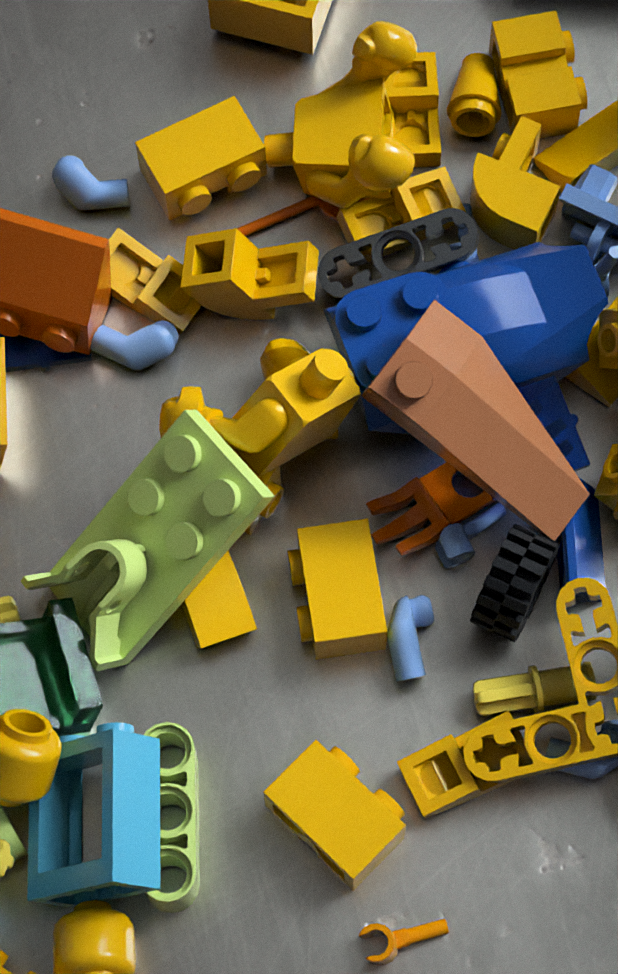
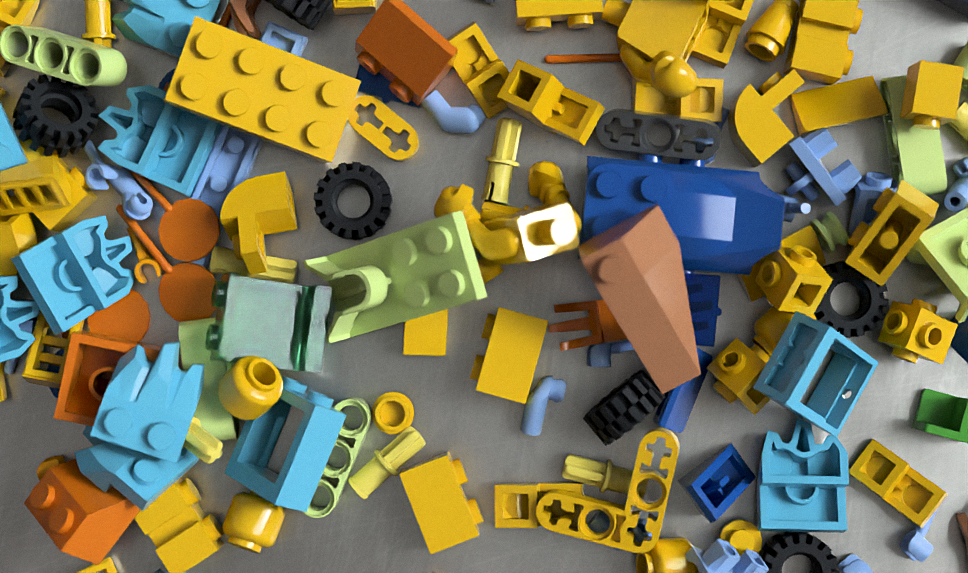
camera: 25 degrees right, 20 degrees up
none -> black tyre [313,162,393,240]
none -> light yellow axle [347,426,426,500]
none -> yellow beam [348,95,419,162]
none -> yellow plate [372,392,414,434]
none -> light yellow axle [481,118,522,204]

